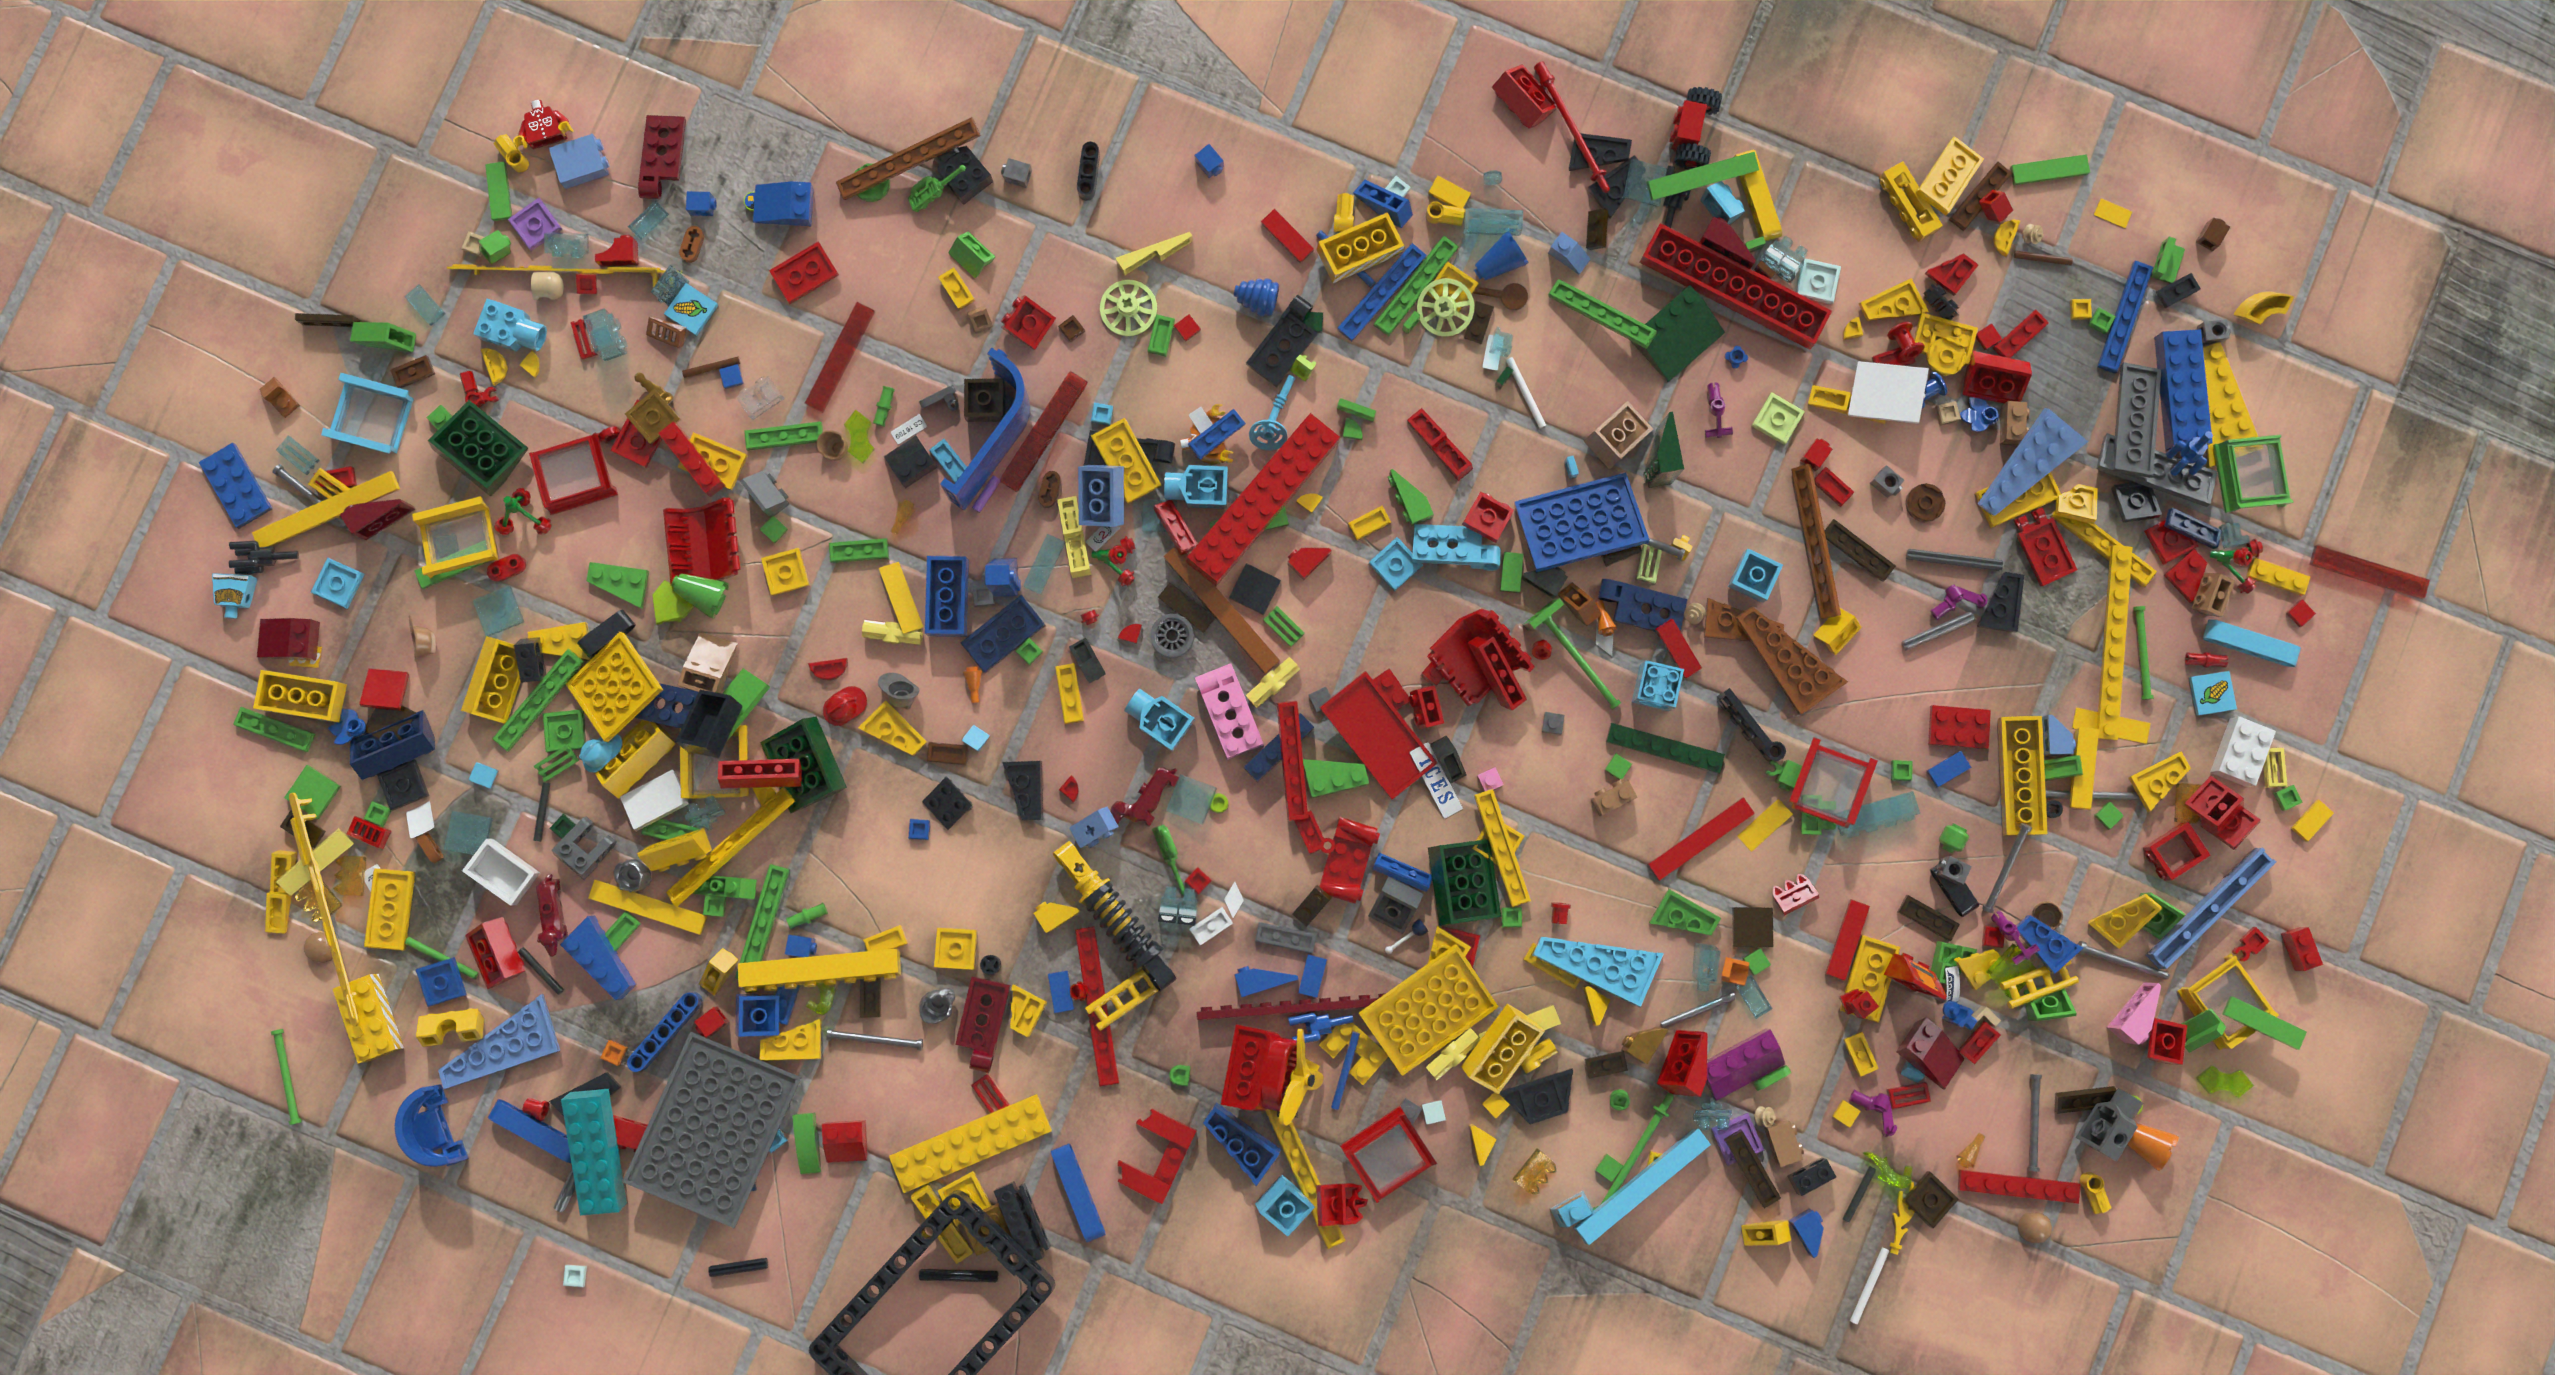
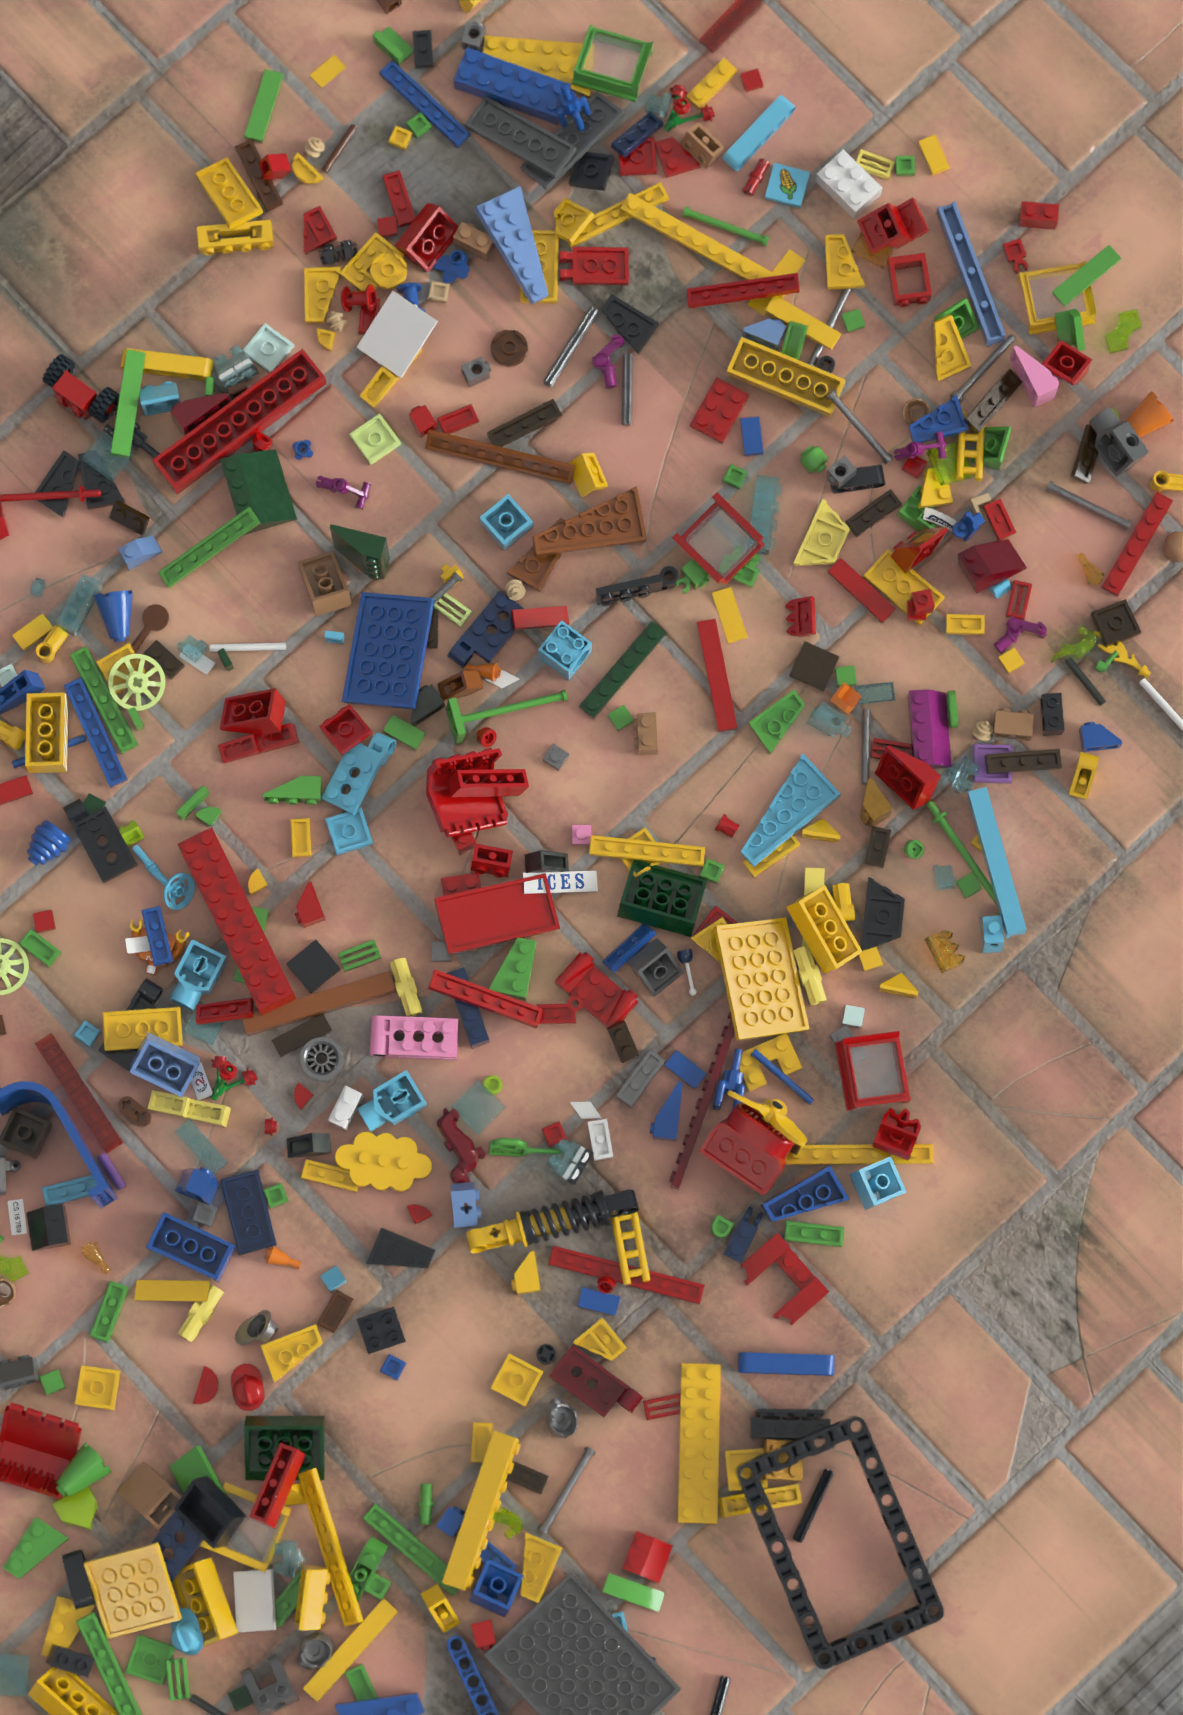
camera: 65 degrees left, 5 degrees down
none -> red slope [220,688,286,735]
none -> red tile [252,432,272,452]
none -> tan wheel [326,311,347,332]
none -> white brick [328,1086,364,1131]
none -> yellow plate [335,1132,432,1192]
none -> red plate [687,273,800,309]
none -> dark blue hinge [723,1206,764,1263]
none -> bright green tile [784,1221,844,1247]
none -> light yellow wing [793,499,850,566]
none -> red tile [871,738,912,759]
none -> clear light blue panel [932,865,957,891]
none -> dark brown plate [963,369,1023,434]
none -> bright green hand [1096,650,1119,672]

